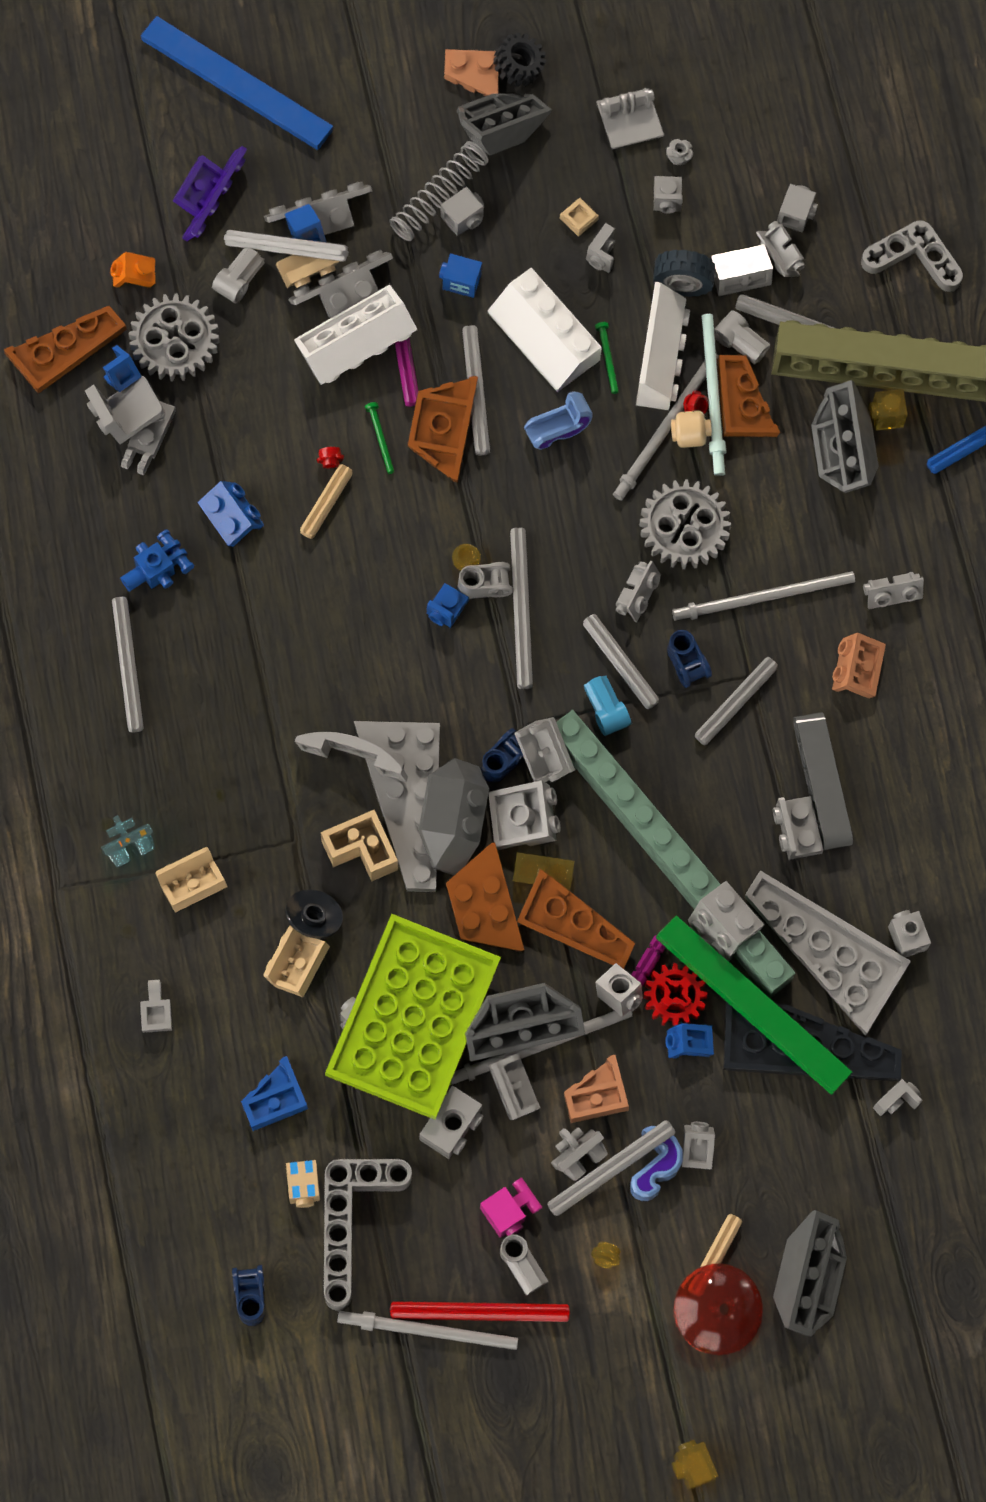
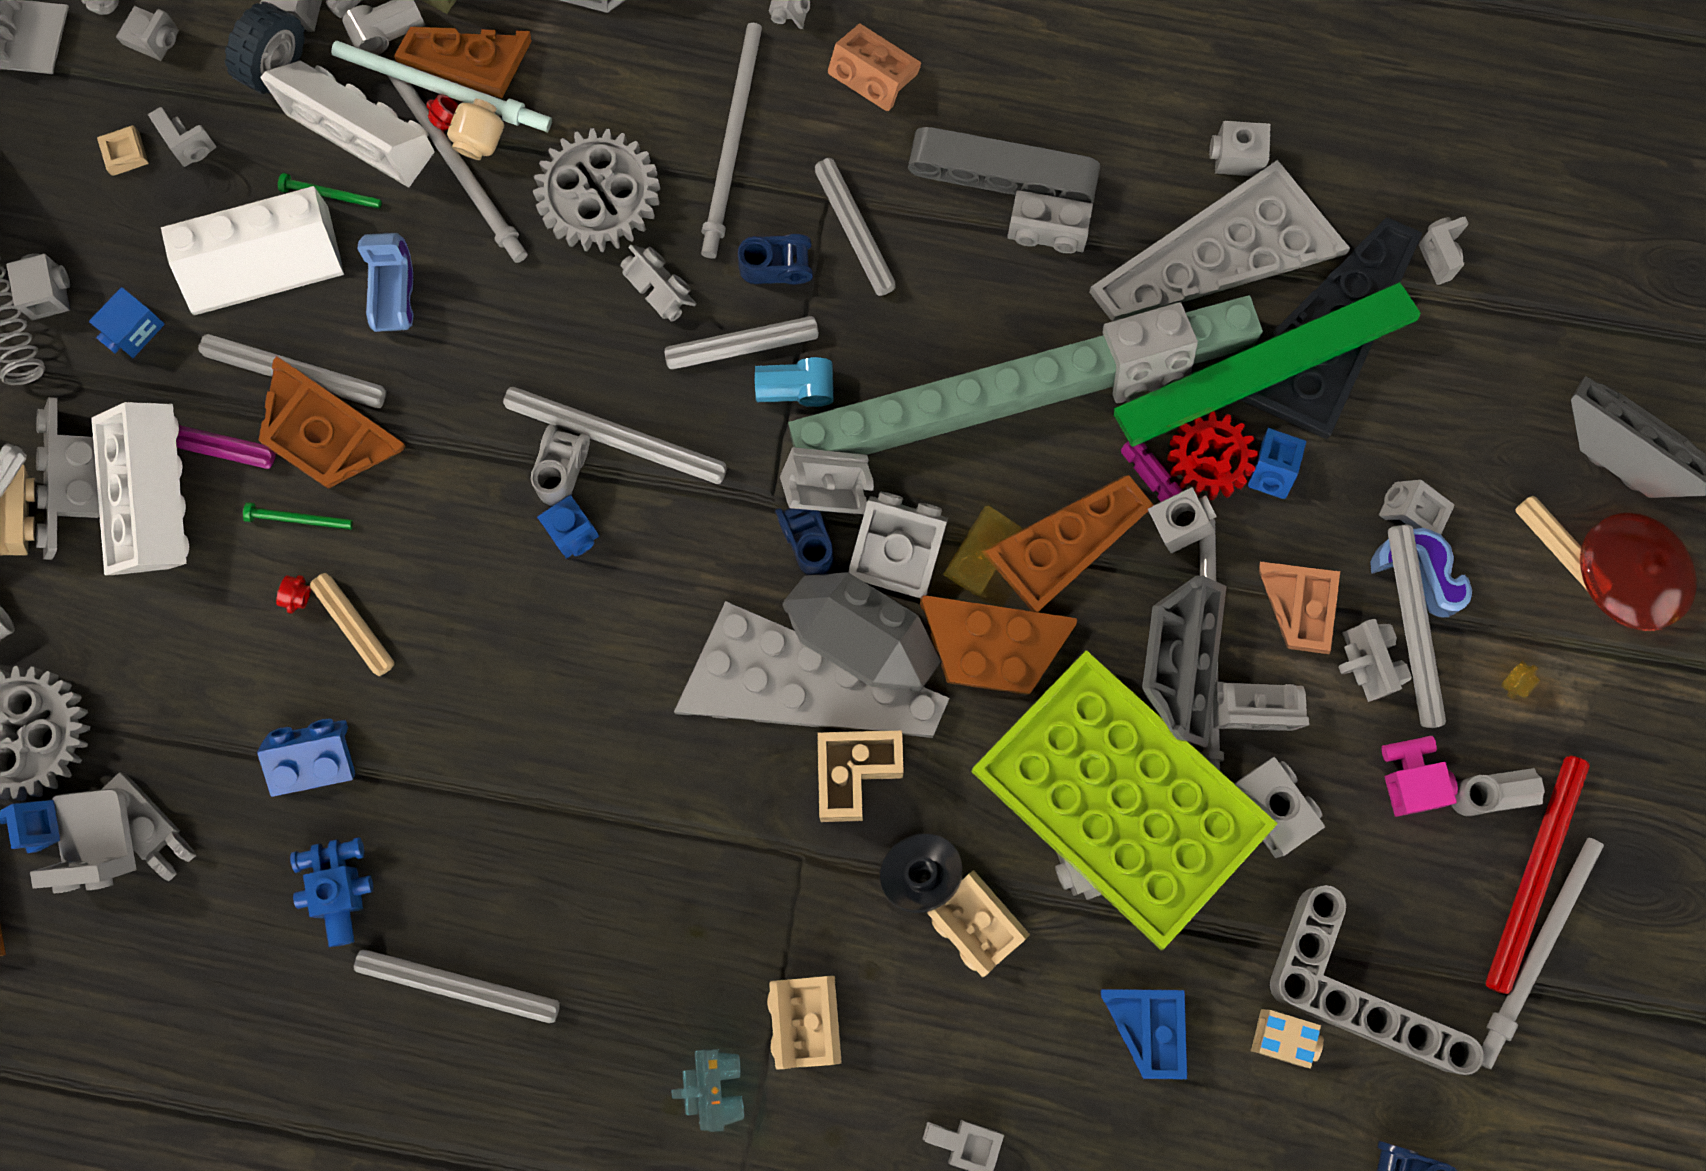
camera: 60 degrees left, 5 degrees up
light grey slope [295,732,408,782] -> none
clear yellow plate [452,544,480,571] -> none

